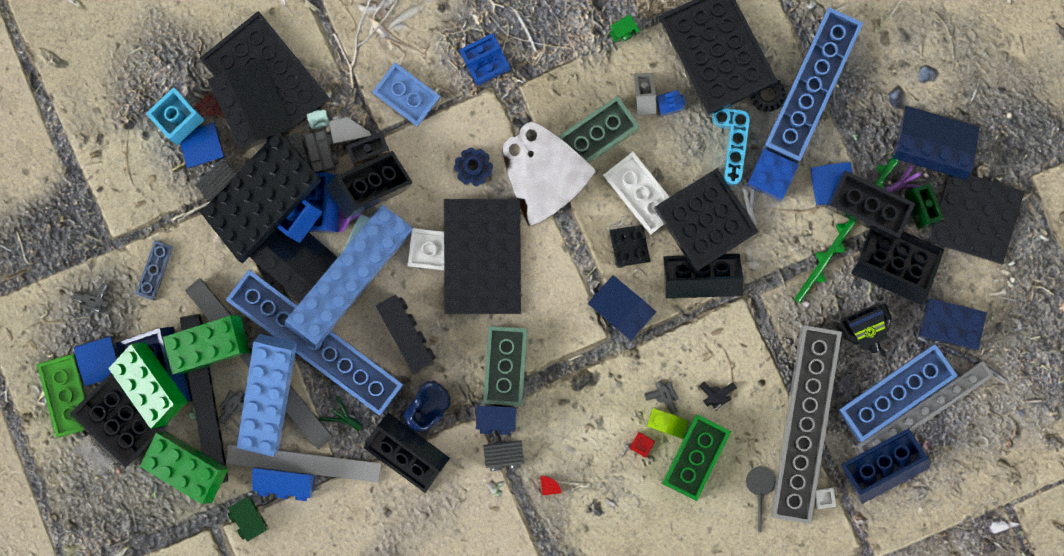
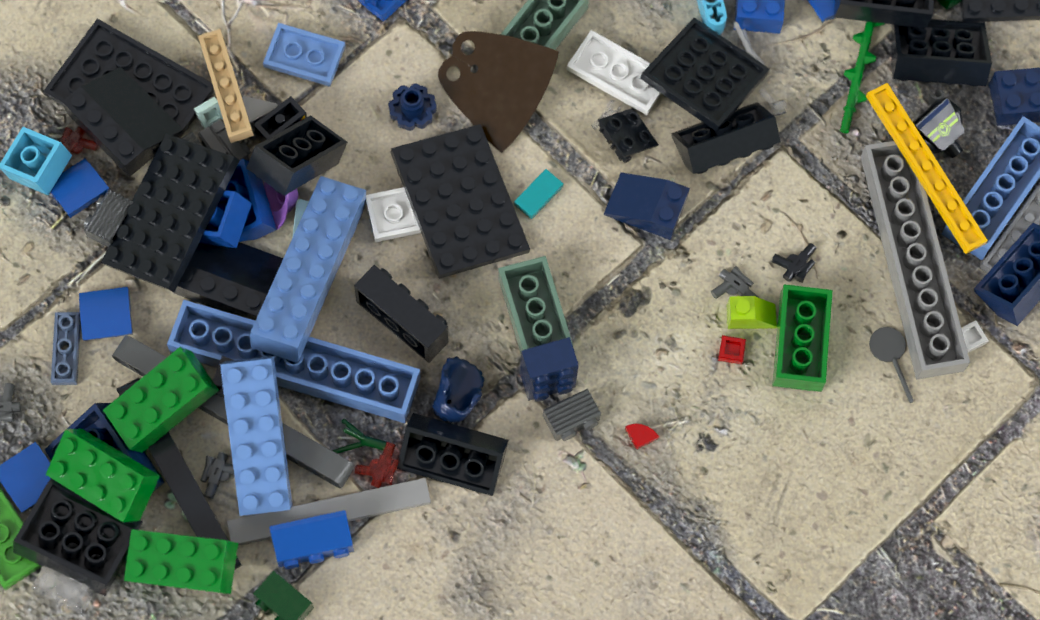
camera: 30 degrees left, 15 degrees down
none -> blue slope [79,287,133,341]
none -> tan plate [198,29,254,143]
none -> clear red piece [355,442,399,488]
none -> teal tile [514,169,564,219]
none -> yellow tile [866,83,988,254]

